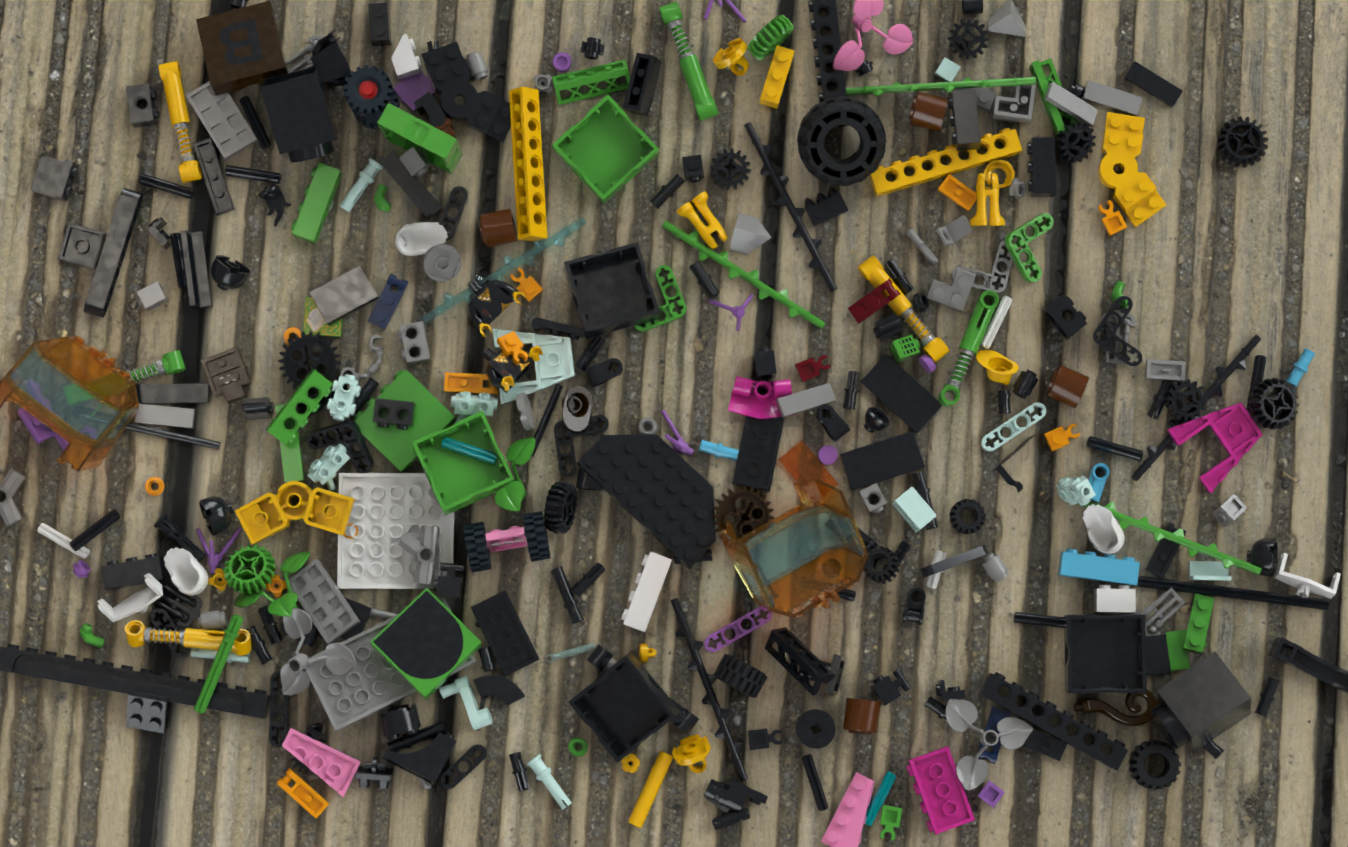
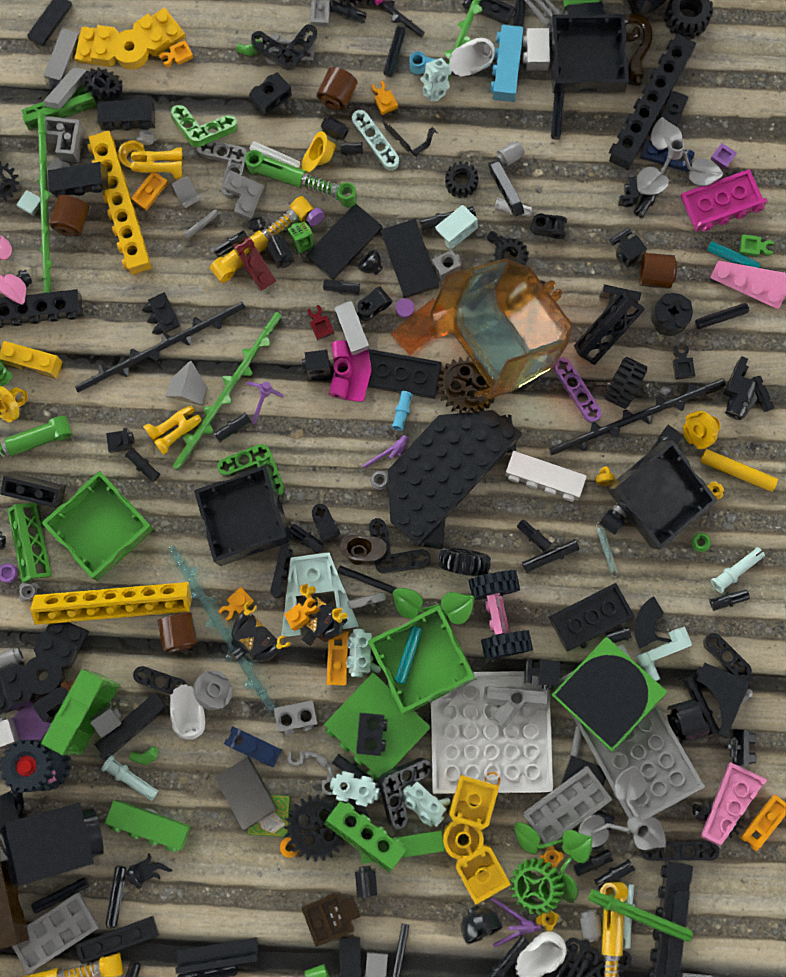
camera: 85 degrees left, 5 degrees down
black cylinder [211,255,250,291] -> none
black gear [710,148,751,190] -> none
black tyre [797,96,886,186] -> none

